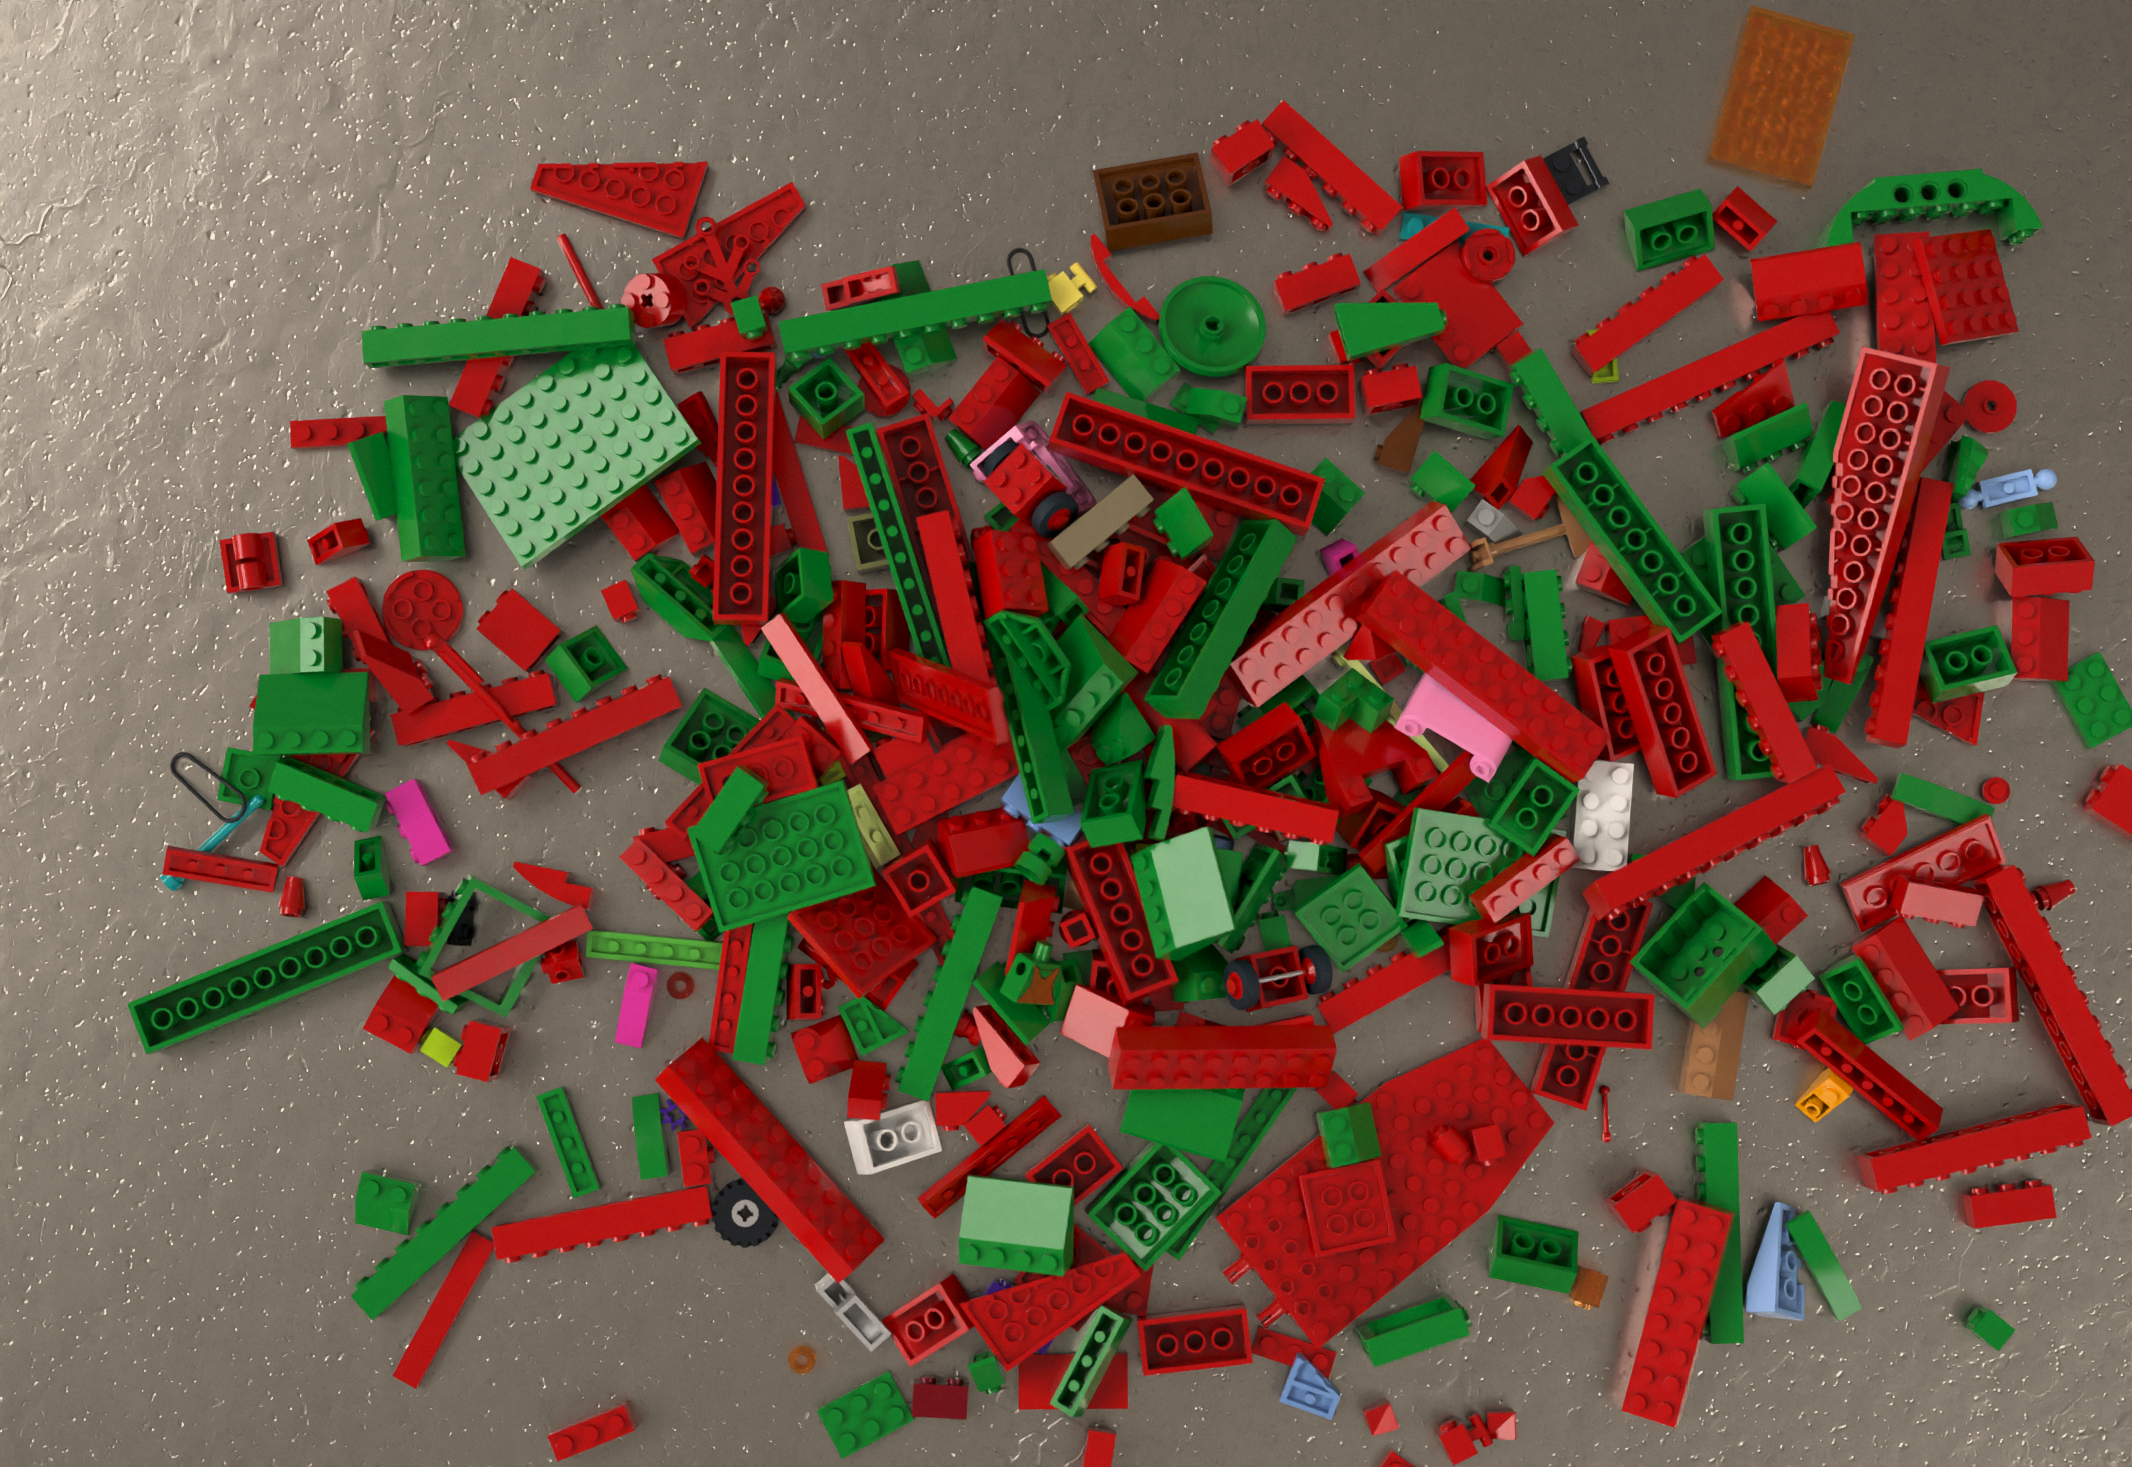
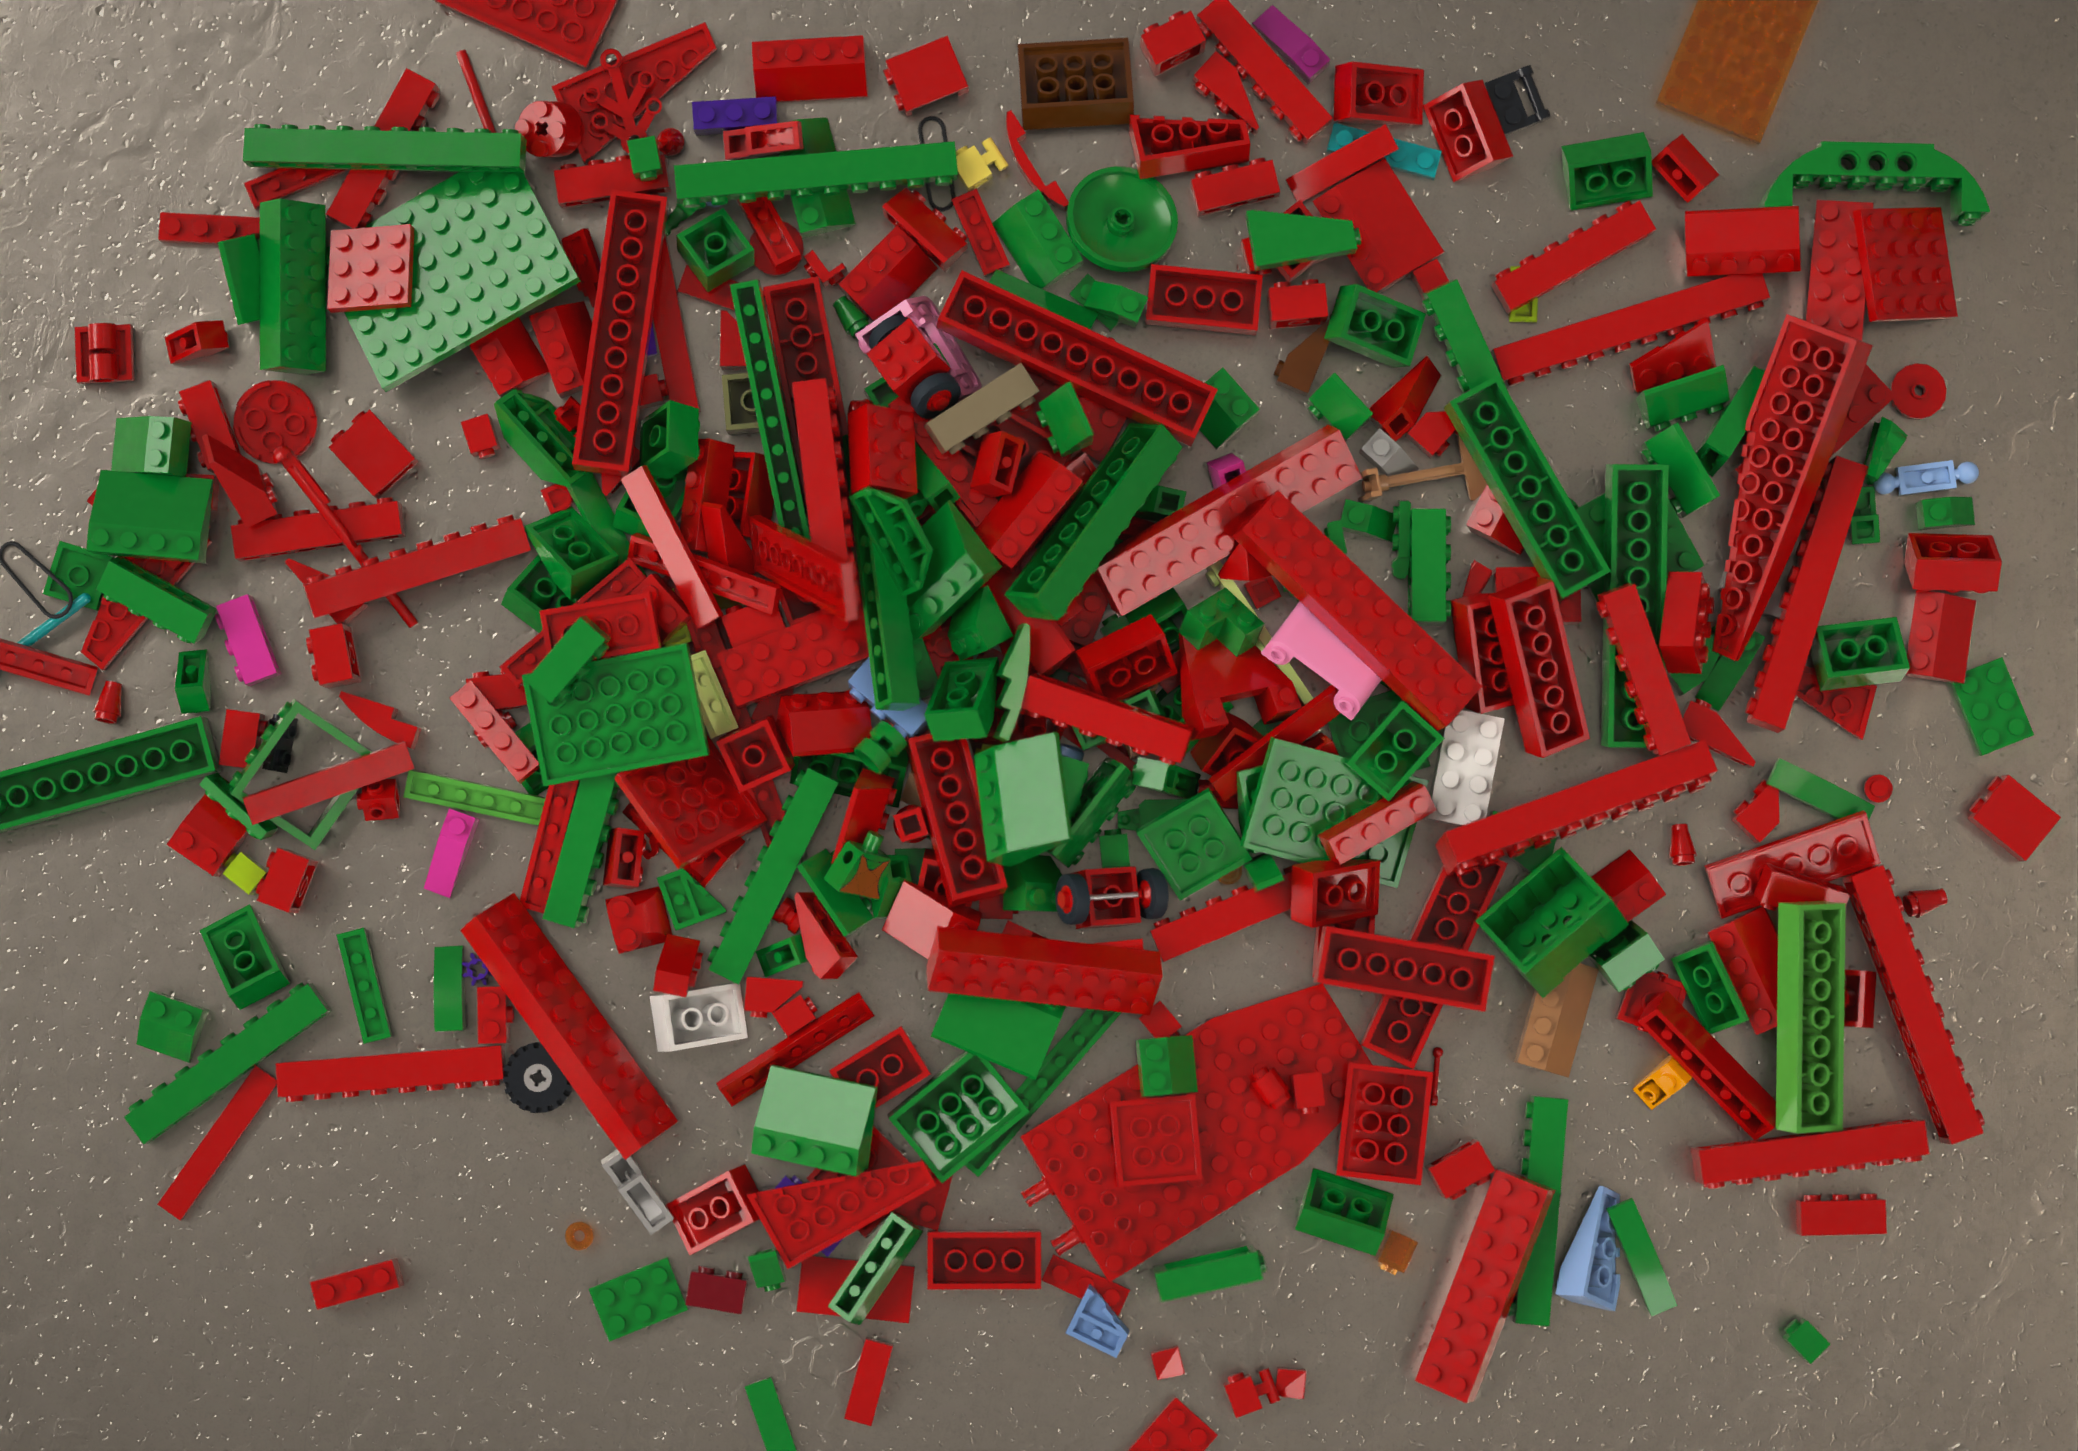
camera: 10 degrees right, 0 degrees up
green slope [545,626,628,703] -> none
clear red plate [667,972,694,999] -> none
red plate [1461,228,1515,283] -> none
none -> green slope [199,904,290,1010]
none -> red tile [244,168,350,210]
none -> red brick [306,623,361,689]
none -> plate [327,224,414,313]
none -> green slope [525,506,619,600]
none -> red tile [540,484,574,515]
none -> dark purple brick [692,97,779,136]
none -> red slope [752,35,868,103]
none -> red panel [883,36,969,117]
none -> red wedge [1129,115,1251,179]
none -> magenta slope [1252,5,1331,85]
none -> red slope [1336,1062,1433,1185]
none -> bright green brick [1776,901,1846,1133]

